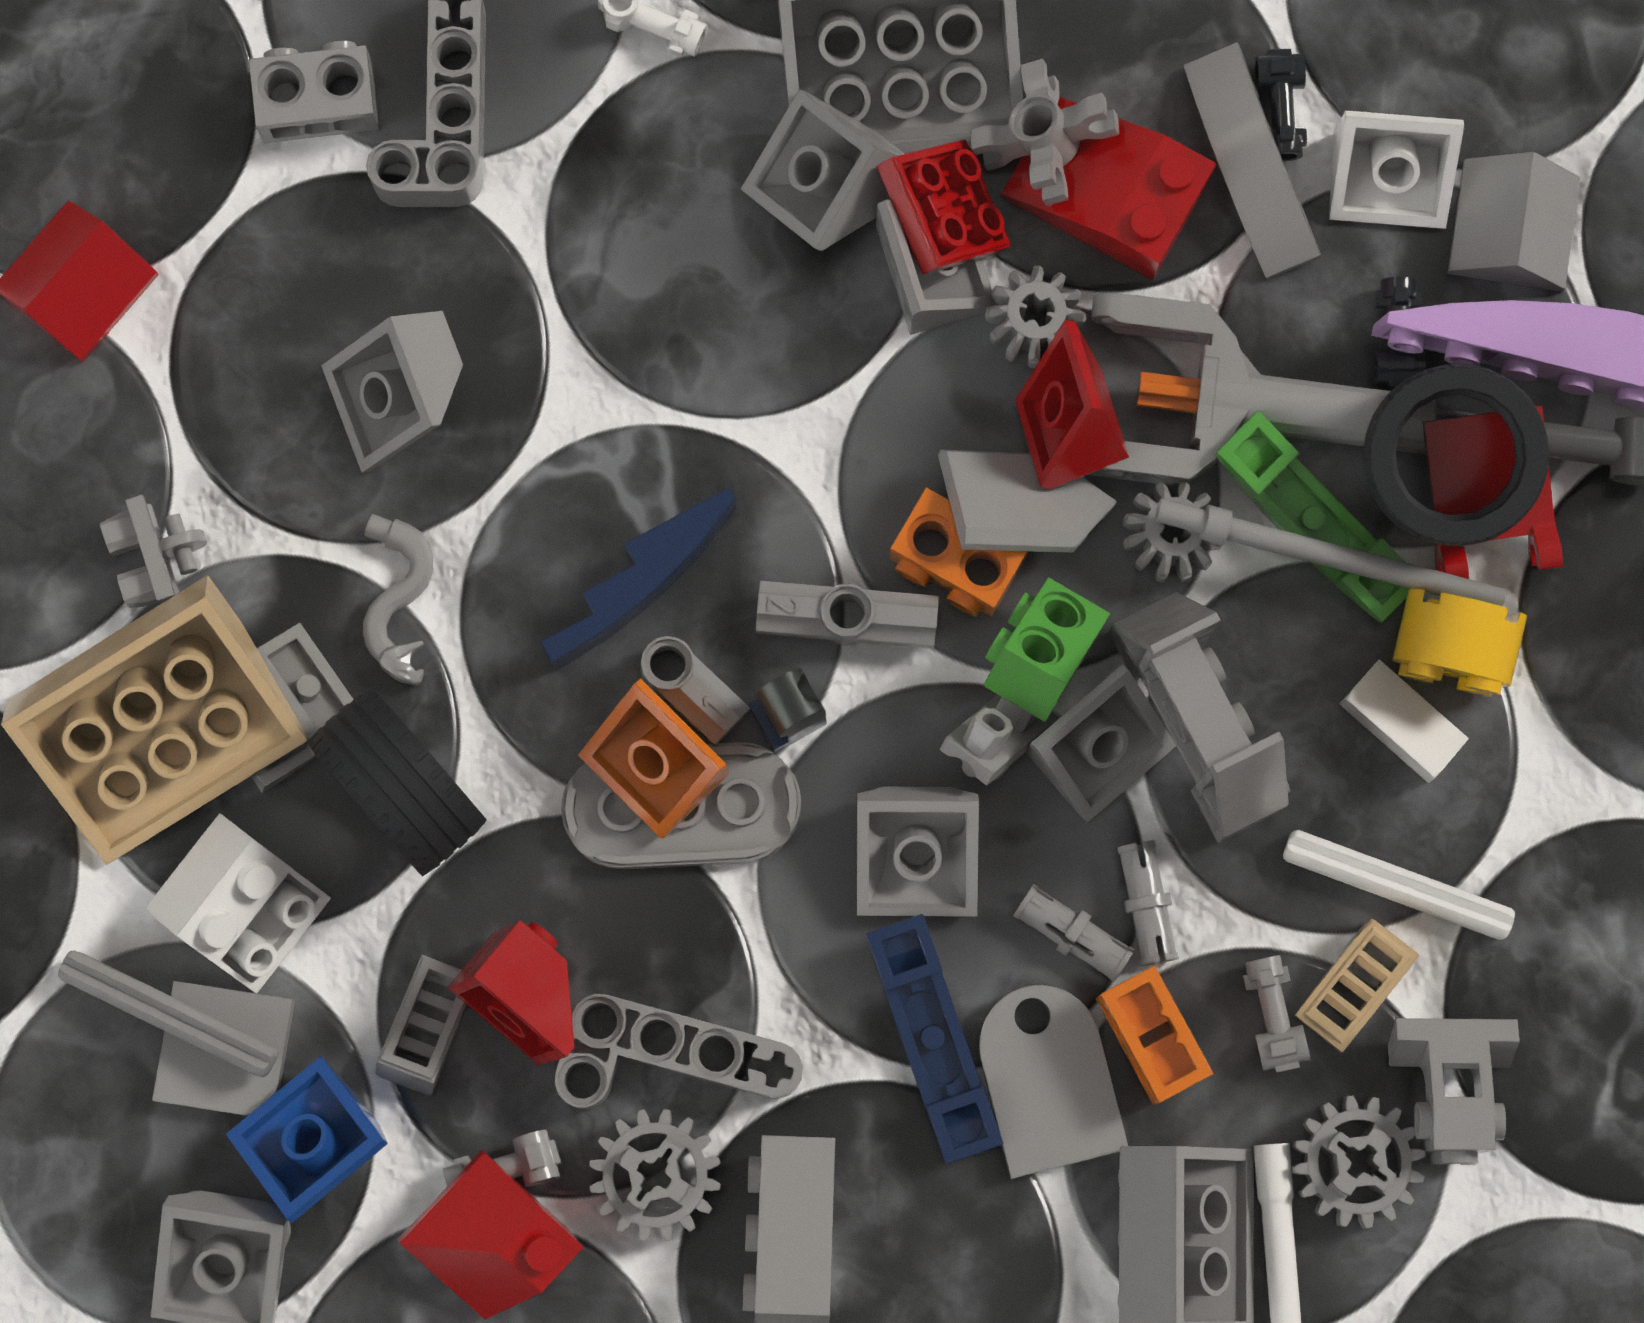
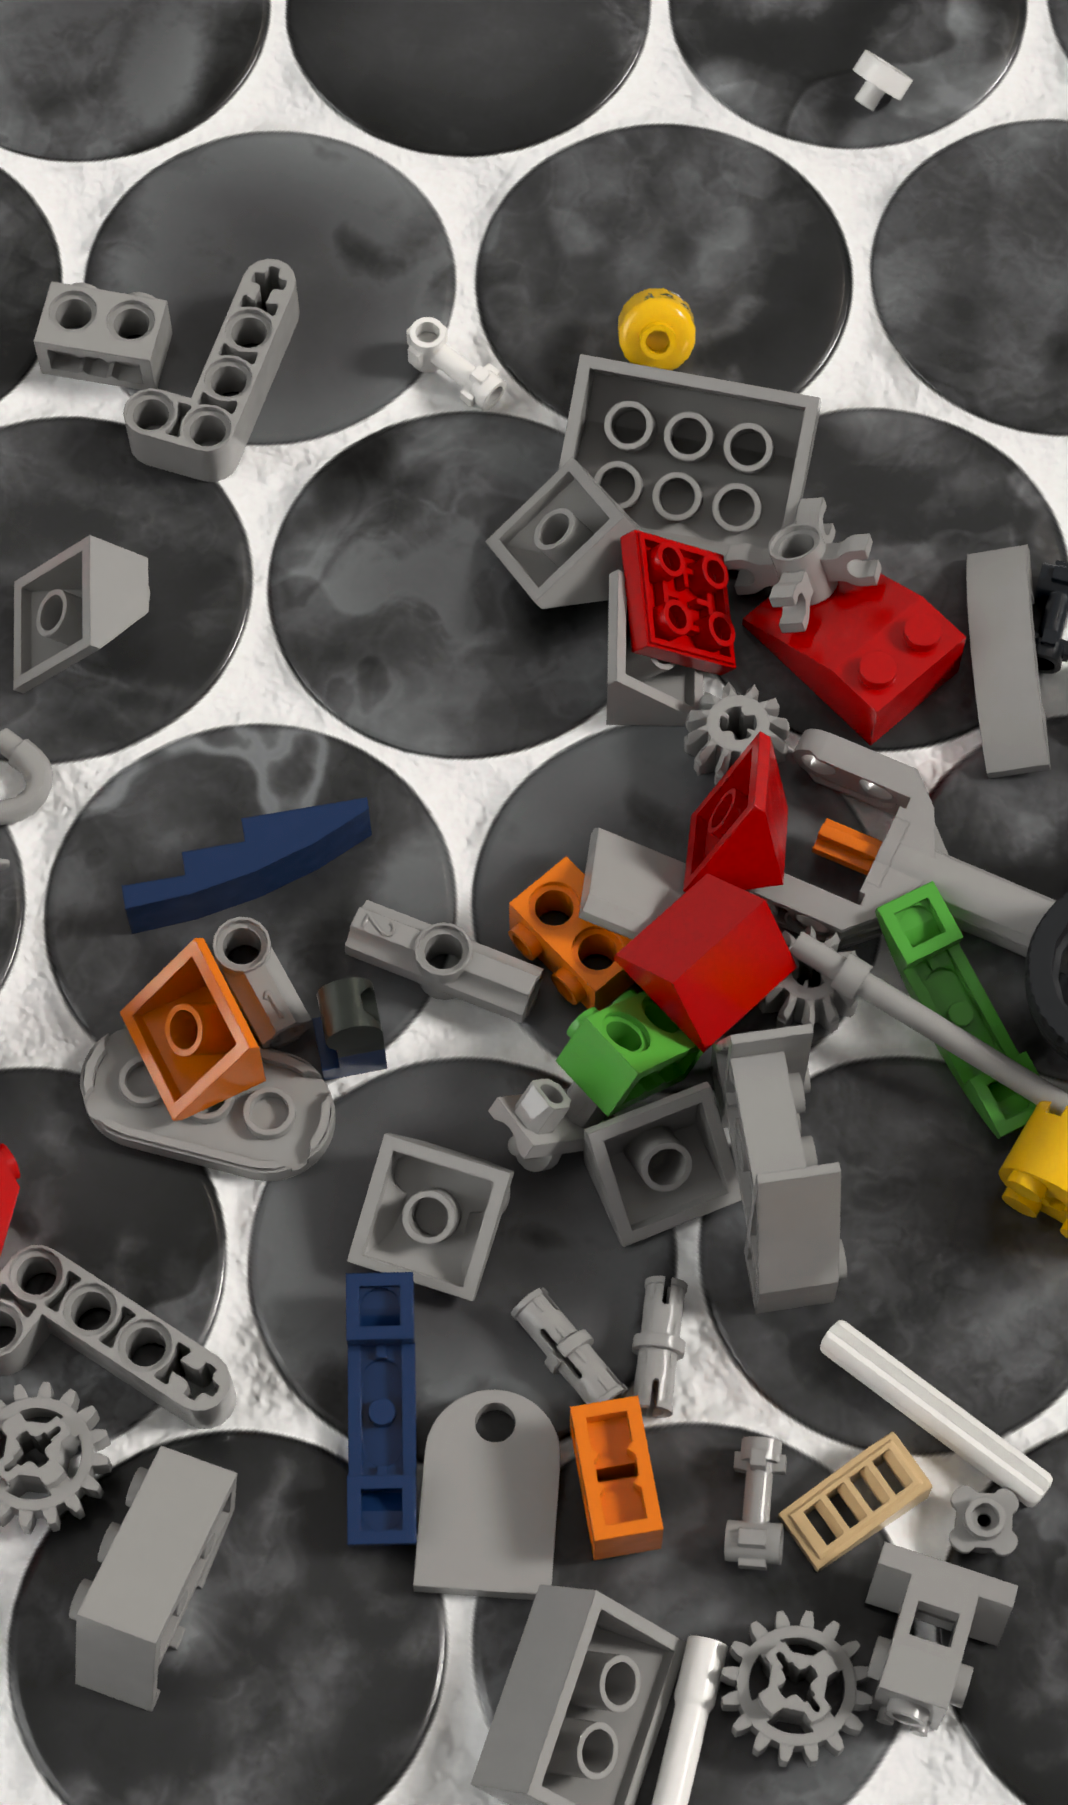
camera: 20 degrees right, 15 degrees down
white slope [1339,660,1469,783] -> none
none -> red slope [613,873,797,1053]
none -> light grey plate [949,1485,1019,1557]

